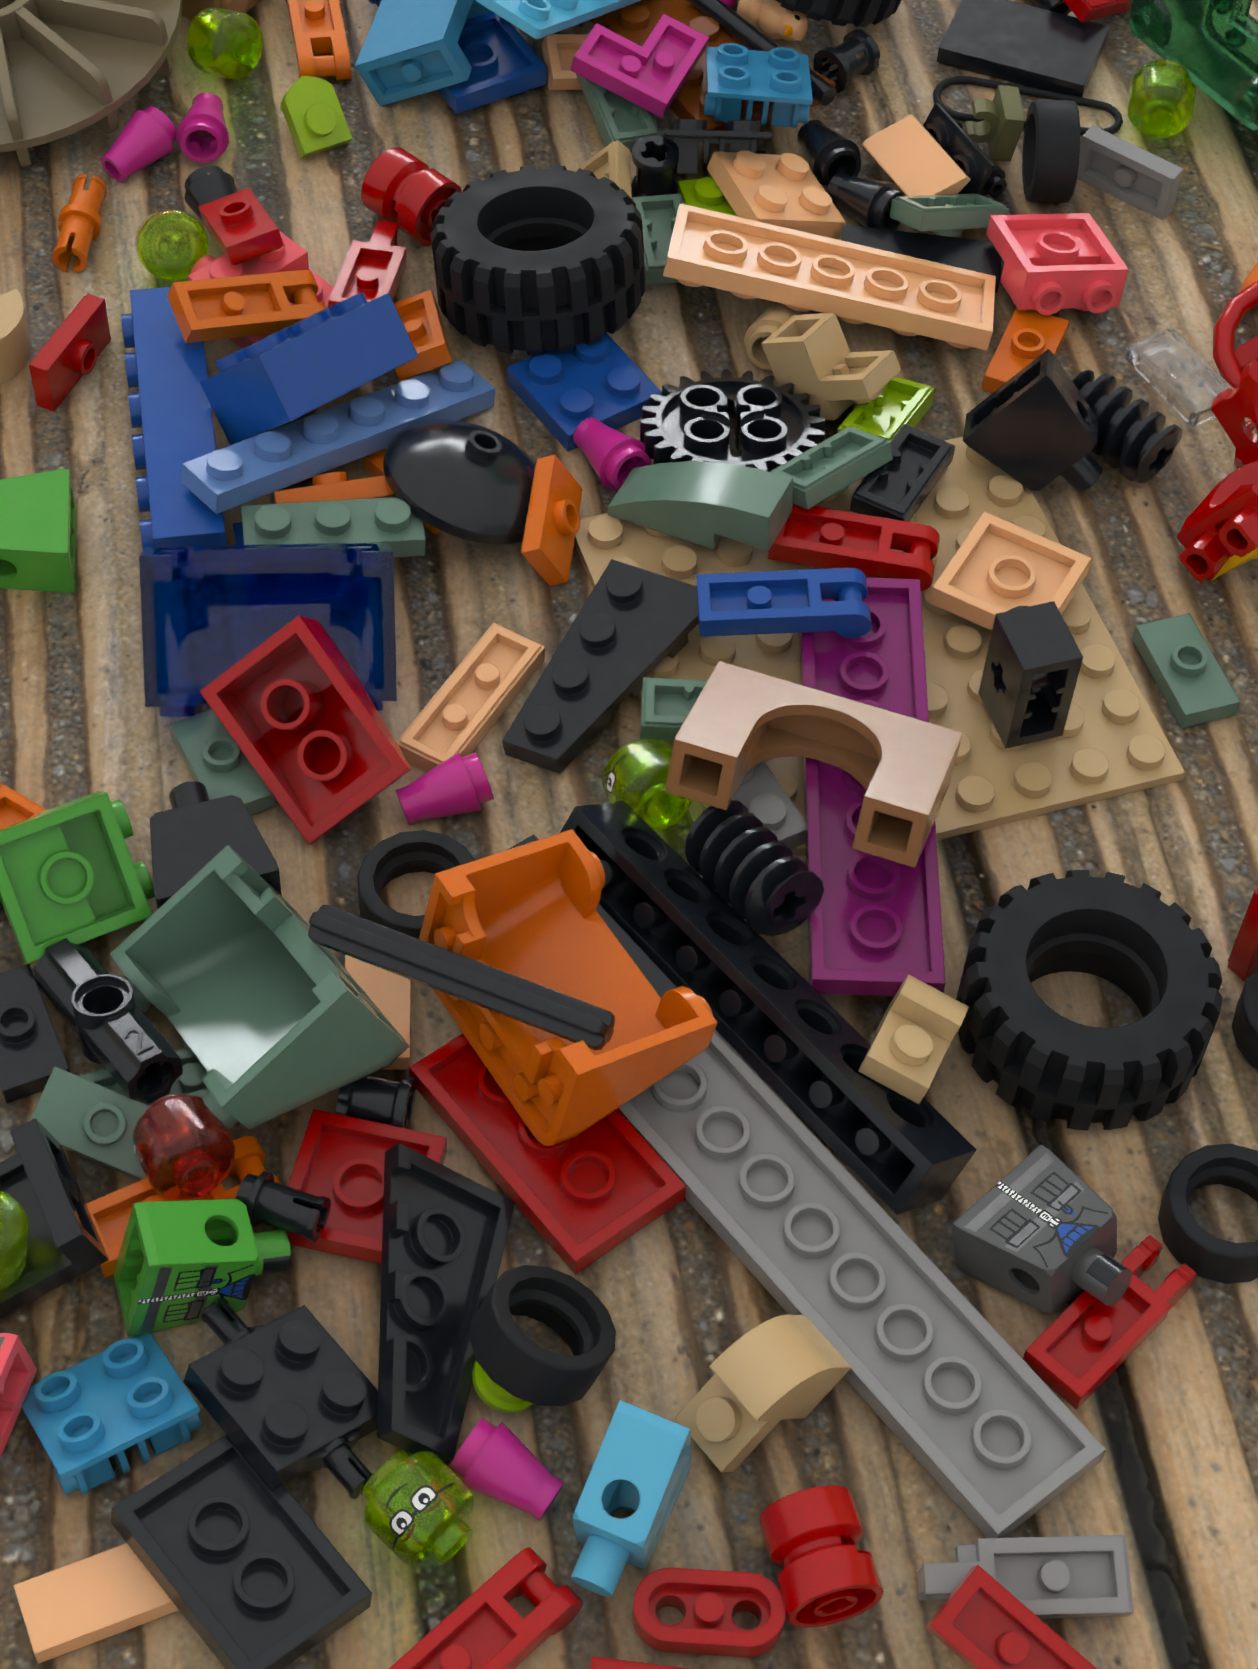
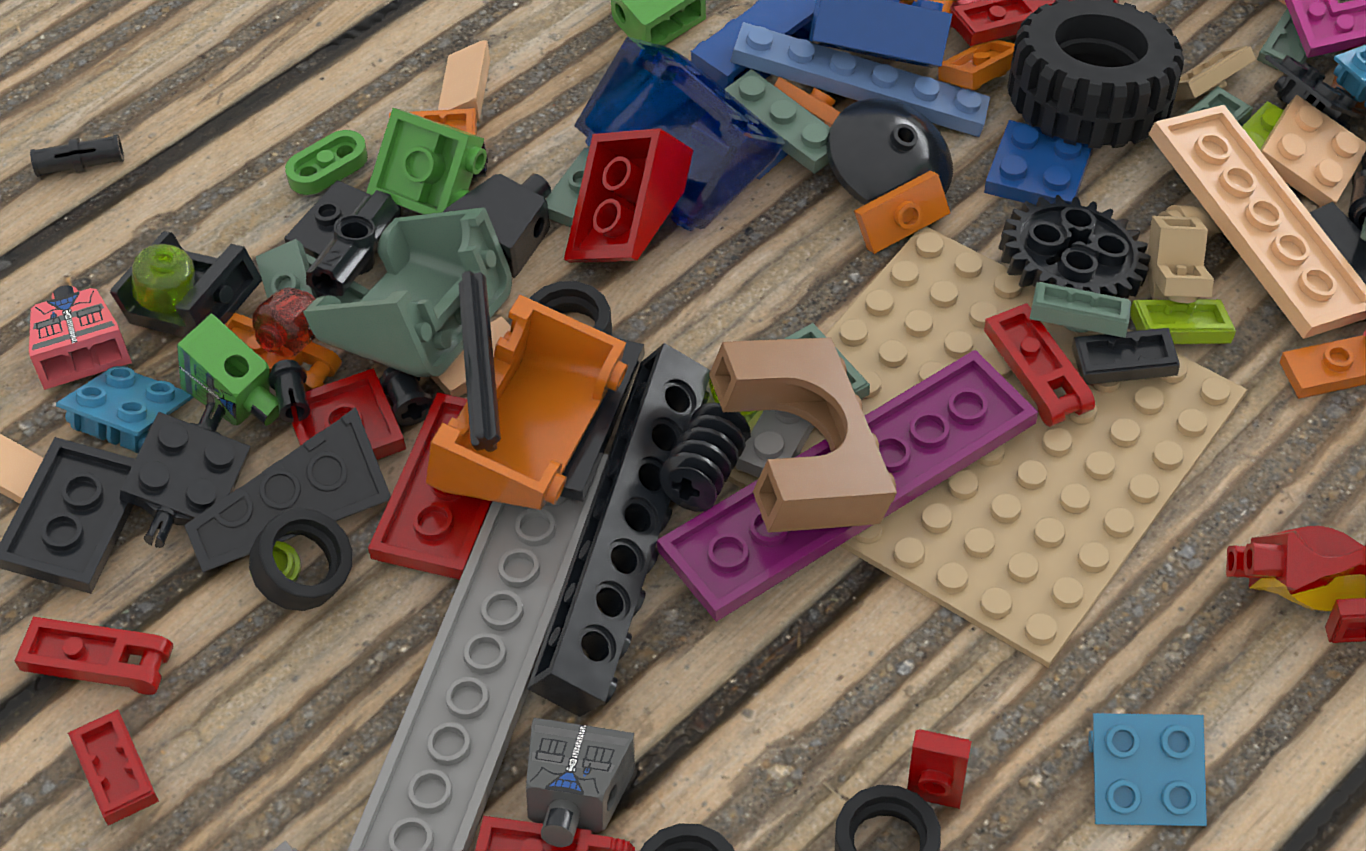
camera: 60 degrees right, 0 degrees up
clear neon green head [362,1450,474,1566] -> none
dark pink cone [395,752,494,825] -> none
light nougat tile [396,622,545,772] -> none
dark pink cone [449,1418,564,1521] -> none
black wing [502,559,699,774] -> none
medium azure torso [570,1400,691,1597] -> none
dark pink cone [573,417,651,490] -> none
sand green slope [608,461,793,551] -> none
black bush [631,135,679,197] -> none
red plate [632,1568,786,1658] -> none
tan brick [675,1314,852,1472] -> none
blue plate [696,568,872,638] -> none
red wheel [759,1485,884,1628] -> none
tan brick [858,974,968,1104] -> none
light nougat plate [930,511,1091,631] -> none
black tyre [956,870,1223,1131] -> none
black torso [963,349,1103,493] -> none
black brick [978,601,1083,749] -> none
black piece [1072,370,1182,483] -> none
sand green plate [1132,613,1240,728] -> none

